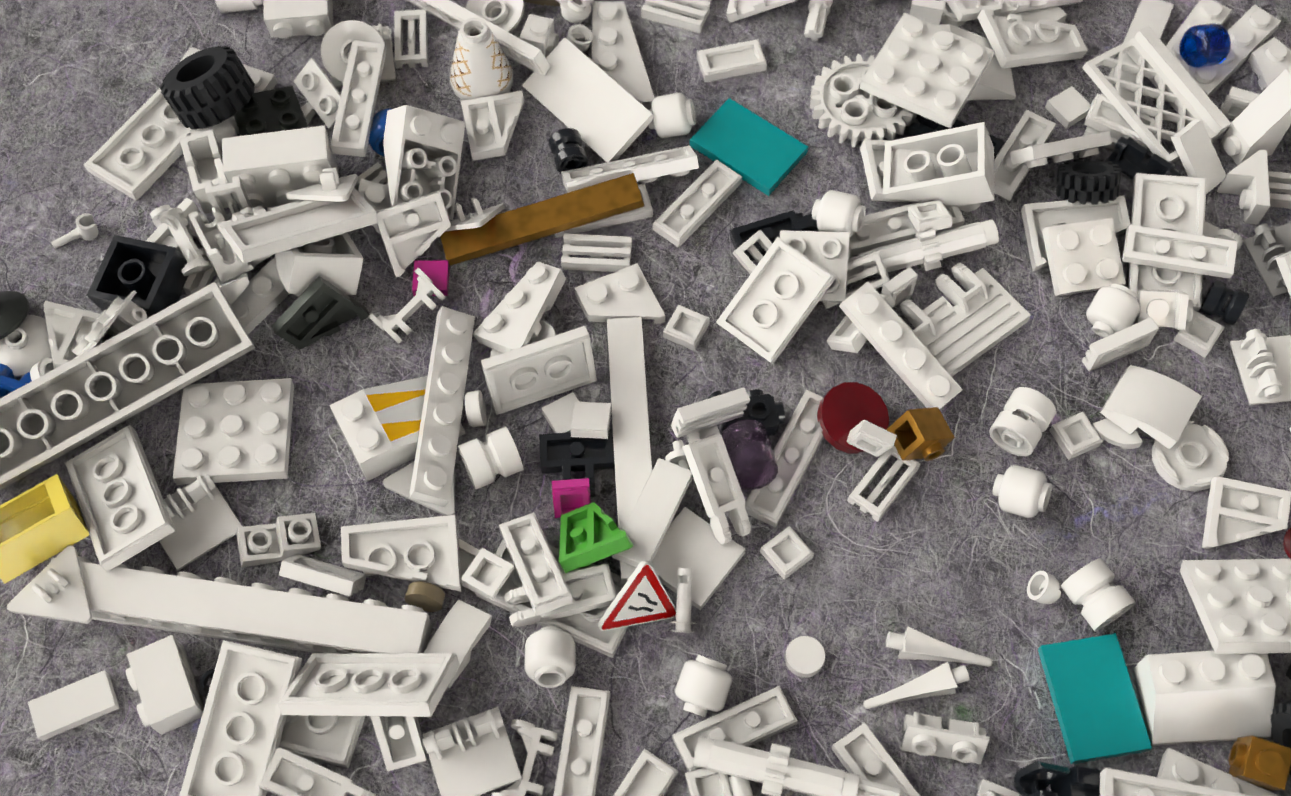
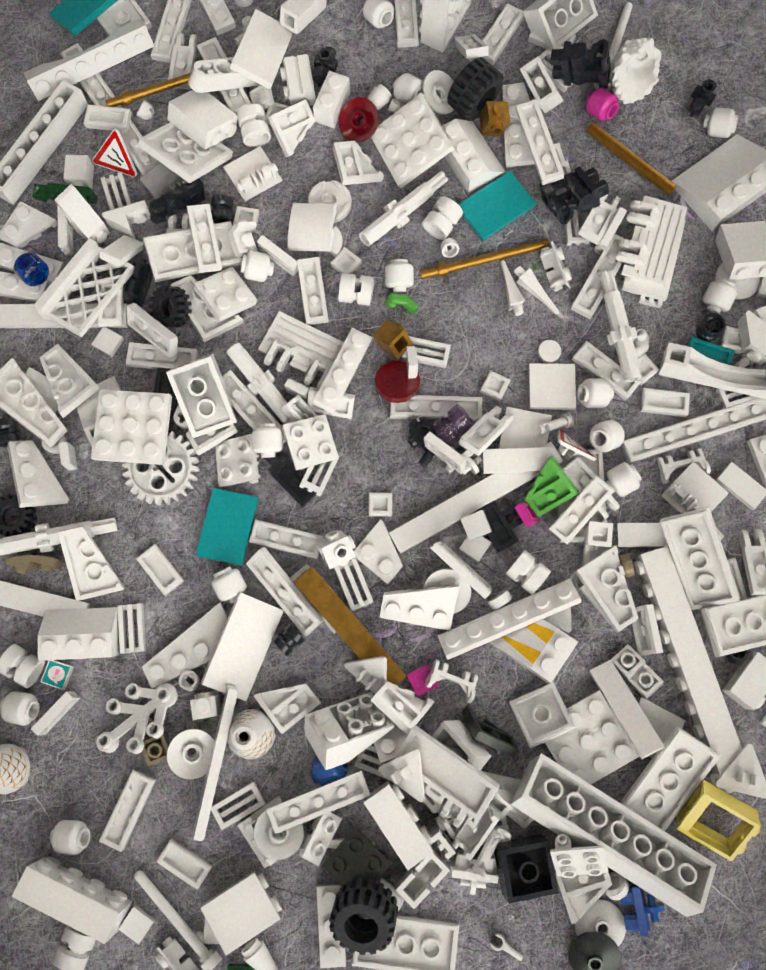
camera: 115 degrees left, 15 degrees up
white tile [716,237,836,364] -> none
white tile [908,200,952,233] -> none
none -> black hinge [148,179,205,224]
none -> white hinge [215,434,261,488]
none -> white plate [297,257,329,325]
none -> white brick [315,530,355,569]
none -> white piece [359,171,448,247]
none -> bright green arm [385,292,419,315]
none -> pearl gold bar [419,239,549,279]
none -> white tile [509,682,575,749]
none -> white tile [528,363,576,410]
none -> white head [589,420,625,452]
none -> white tile [589,660,664,759]

